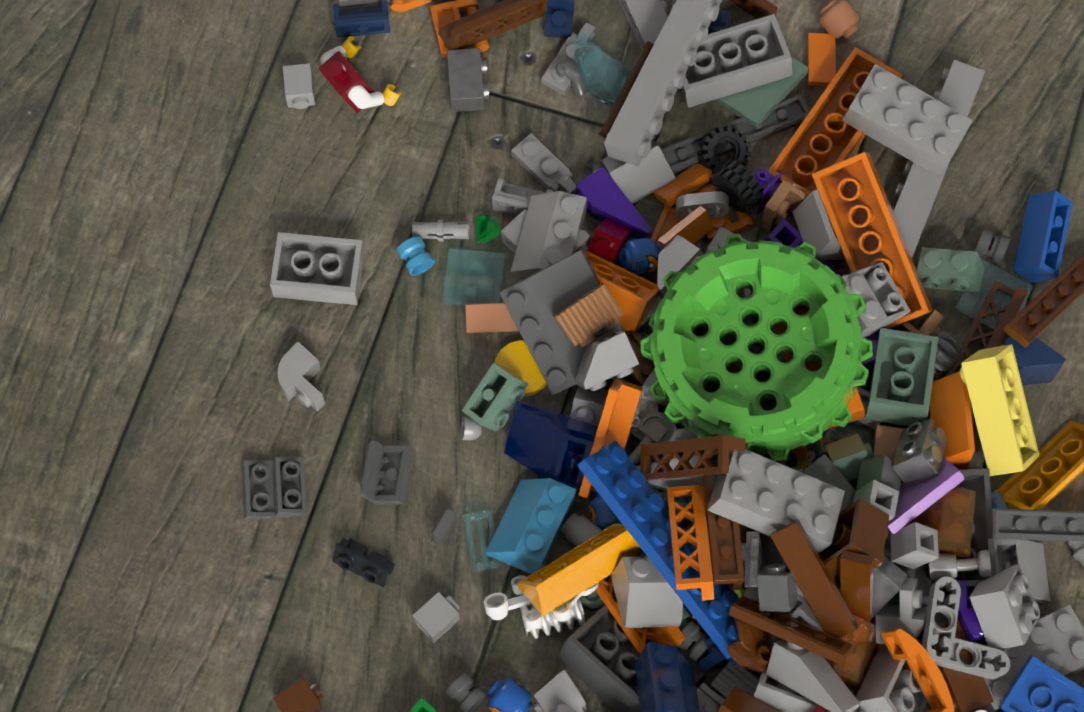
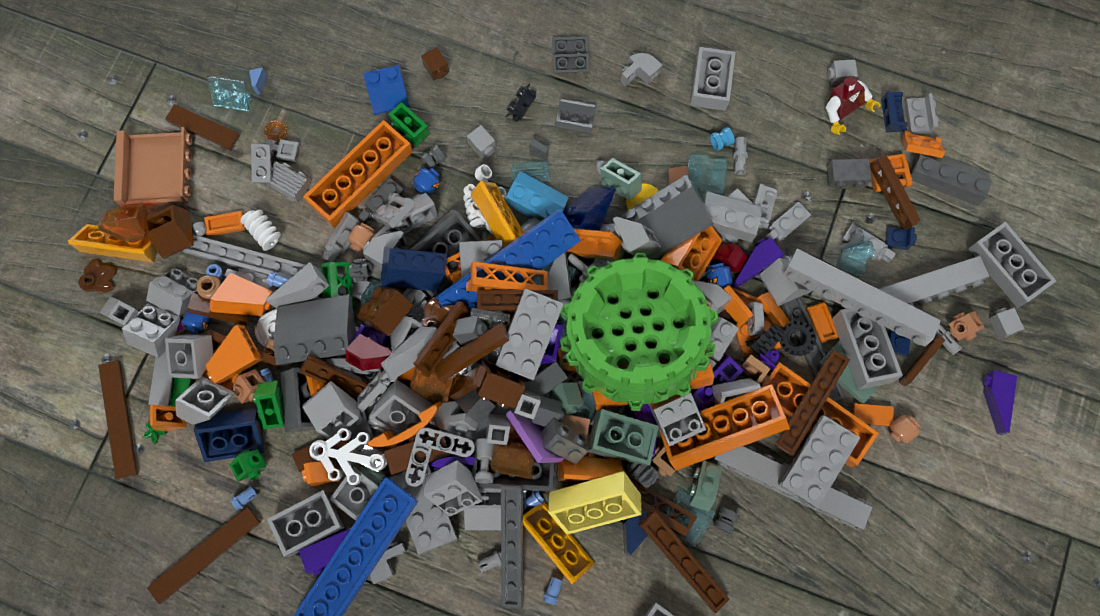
camera: 90 degrees right, 5 degrees up
green tile [475,214,501,244] -> none
medium nougat brick [553,284,624,347] -> none
reddish brown fence [640,435,745,481] -> none
blue brick [1013,190,1073,283] -> none
none -> reddish brown tile [775,349,850,456]
none -> orange tile [806,302,839,344]

